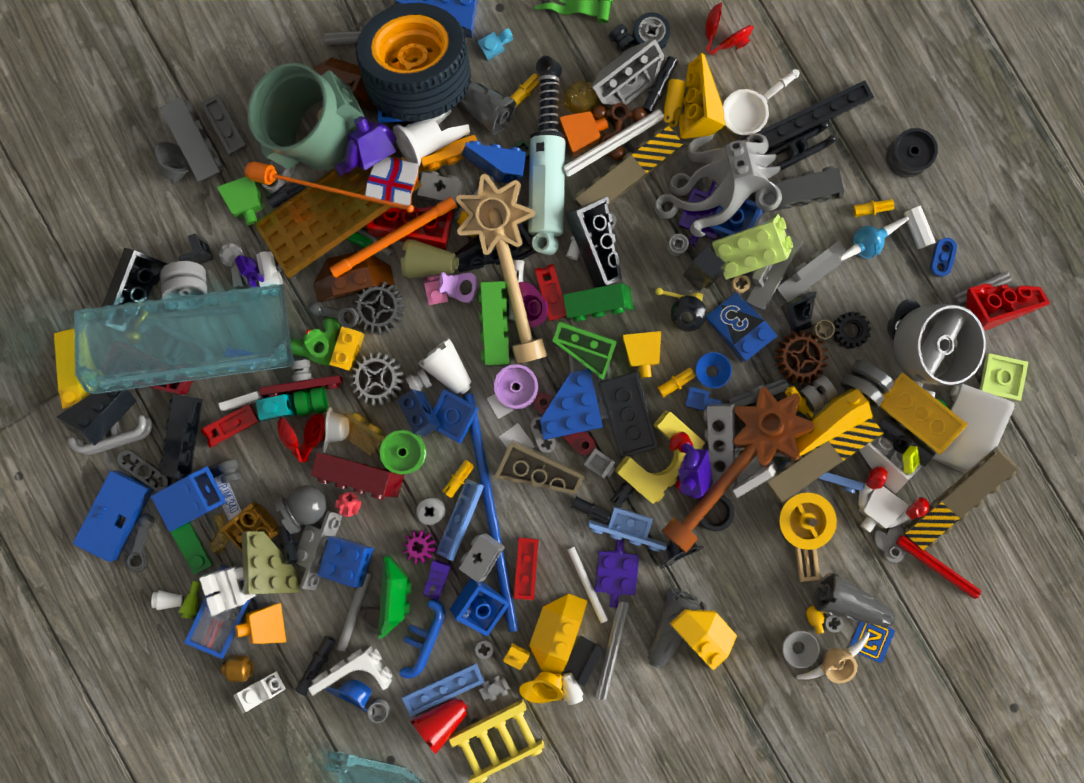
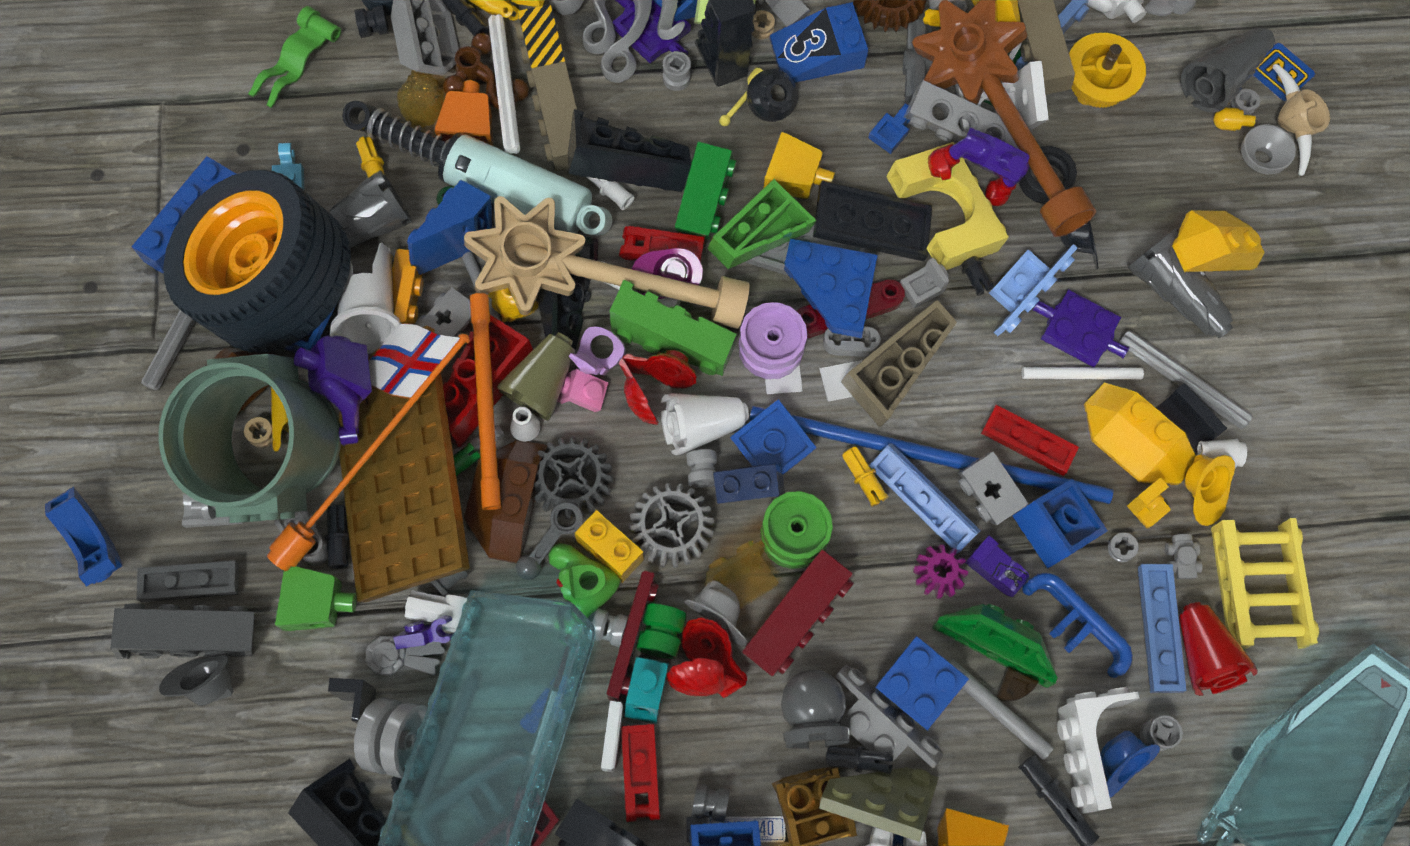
camera: 70 degrees left, 15 degrees down
coral gear [335,492,361,517] -> none
light grey piece [416,497,446,525] -> none
black axle [571,496,611,523] -> none
yellow axle [657,368,696,398] -> none
blue piece [695,352,732,389] -> none
tan tile [795,547,820,582] -> none
none -> blue arch [45,487,122,586]
none -> white cone [510,407,541,442]
none -> red animal [619,350,697,425]

